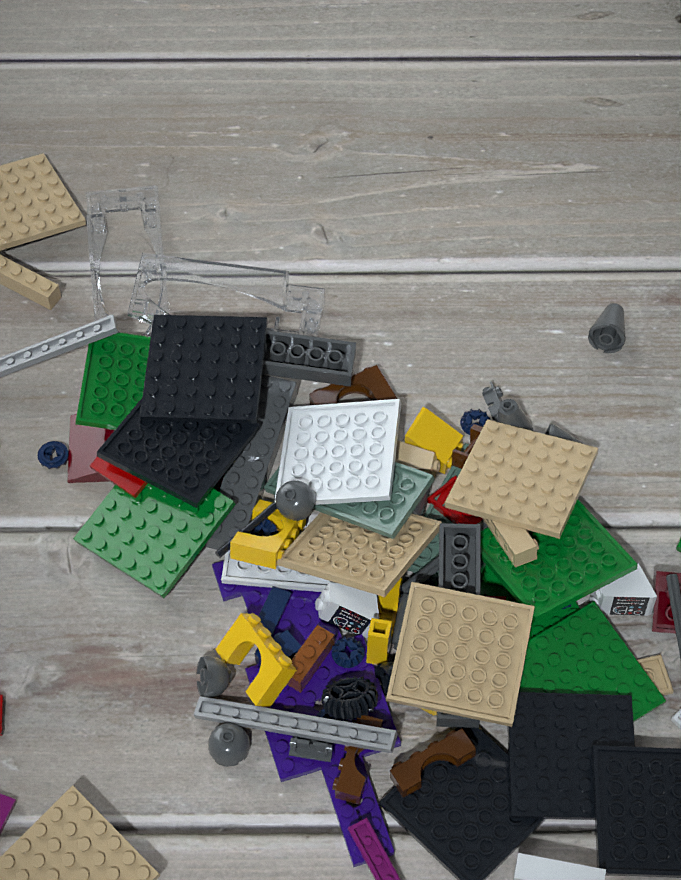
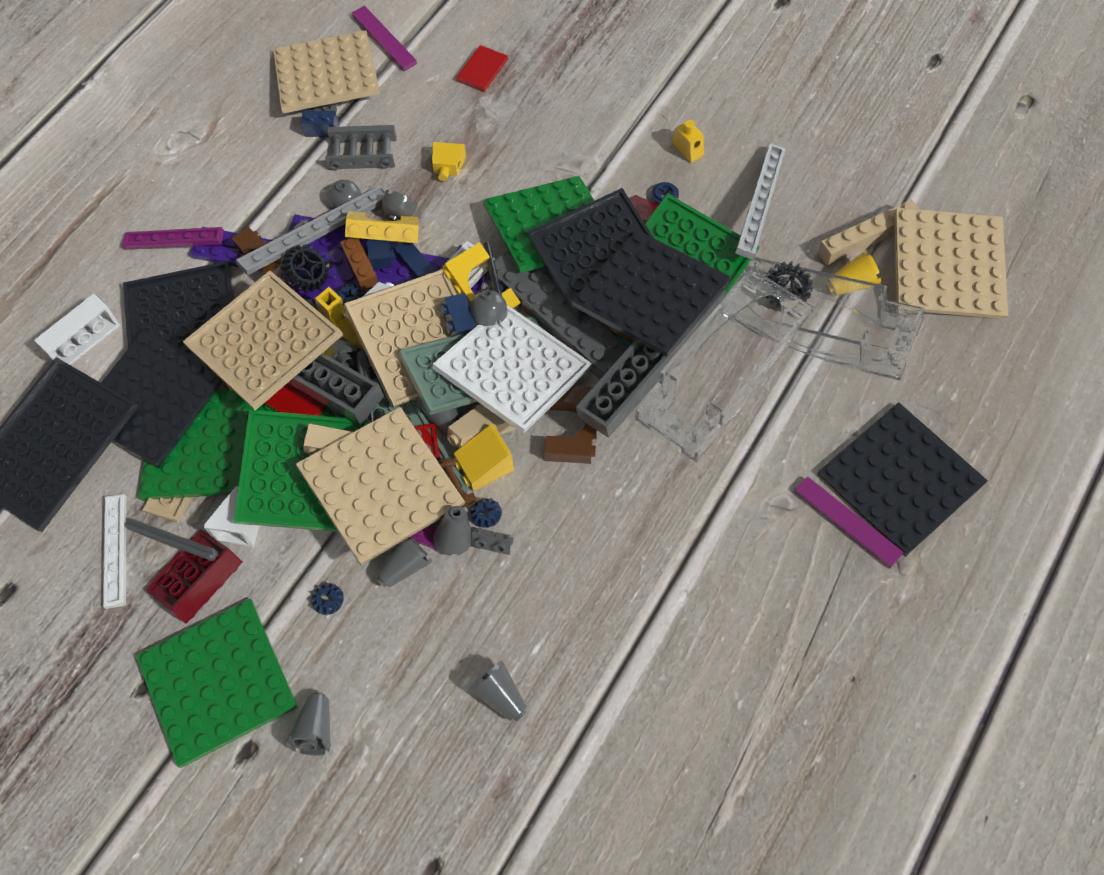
camera: 125 degrees right, 5 degrees up
reddish brown arch [390,729,476,798] -> none
none -> dark blue brick [300,111,339,137]
none -> dark blue gear [311,582,344,615]
none -> dark grey fence [325,125,397,170]
none -> yellow torso [432,142,466,181]
none -> dark blue brick [439,293,476,337]
none -> black gear [763,261,813,310]
none -> magenta tile [794,476,904,568]
none -> black plate [818,402,988,557]
none -> yellow cone [827,251,881,294]

